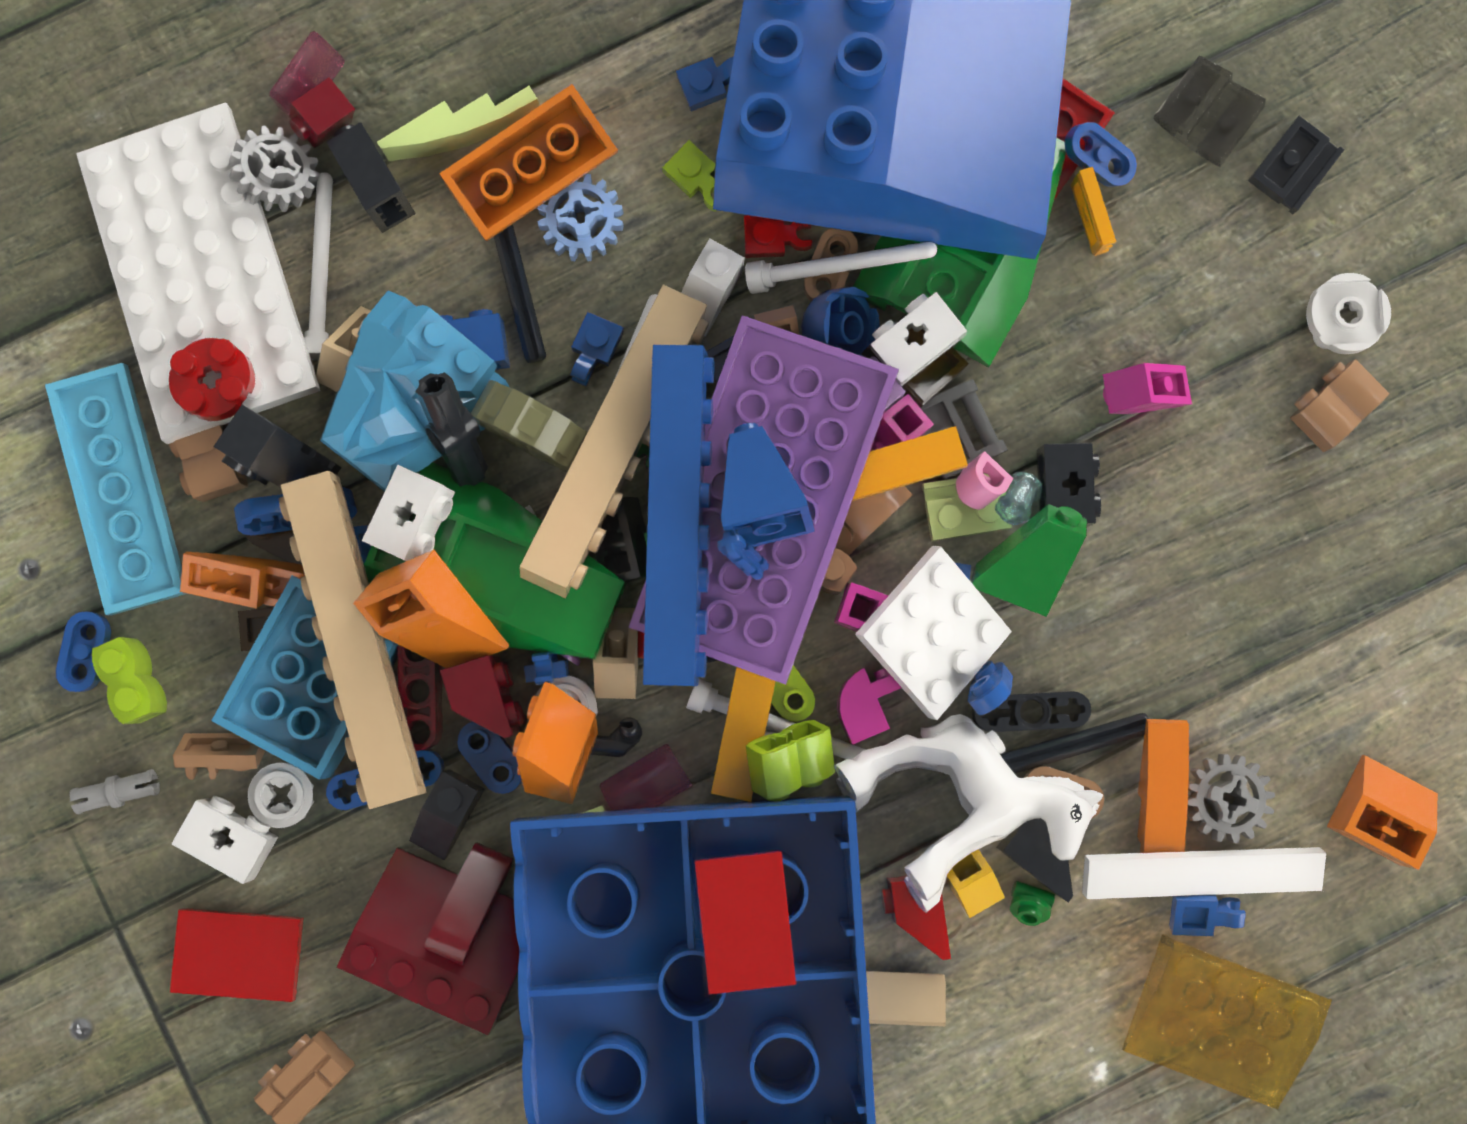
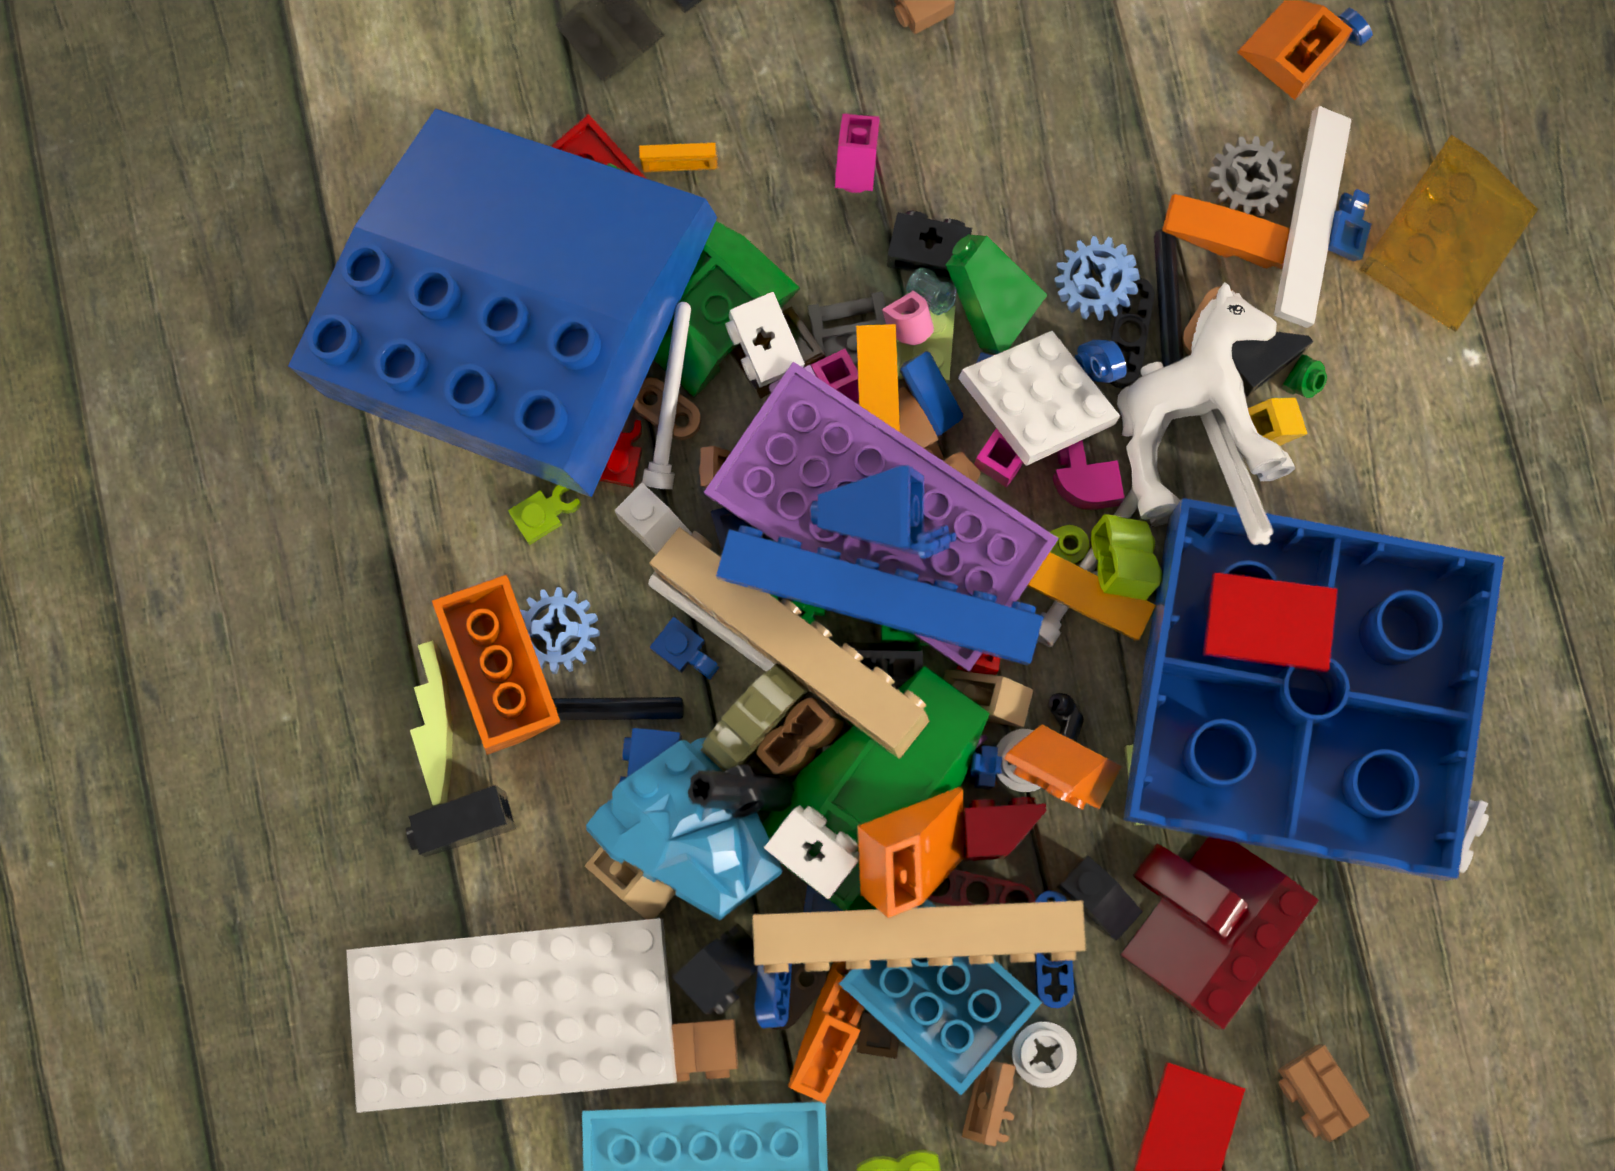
camera: 70 degrees left, 5 degrees down
red plate [169,338,255,421] -> none
white brick [172,796,278,884] -> none
light grey gear [228,126,319,212] -> none
clear pink slope [269,30,345,115] -> none
dark red brick [289,77,355,148] -> none
white piece [304,172,333,360] -> none
blue plate [457,722,522,794] -> none
clear pink slope [599,744,692,811] -> none
blue plate [676,56,734,112] -> none
blue cylinder [801,287,880,357] -> none
tan slope [866,971,946,1027] -> none
red slope [881,875,951,960] -> none
blue plate [1065,122,1137,187] -> none
none -> medium nougat brick [756,697,844,777]
none -> blue slope [900,351,963,437]
none -> light blue gear [1055,236,1140,321]
none -> white axle [1200,408,1273,545]
none -> blue tile [1338,8,1373,46]

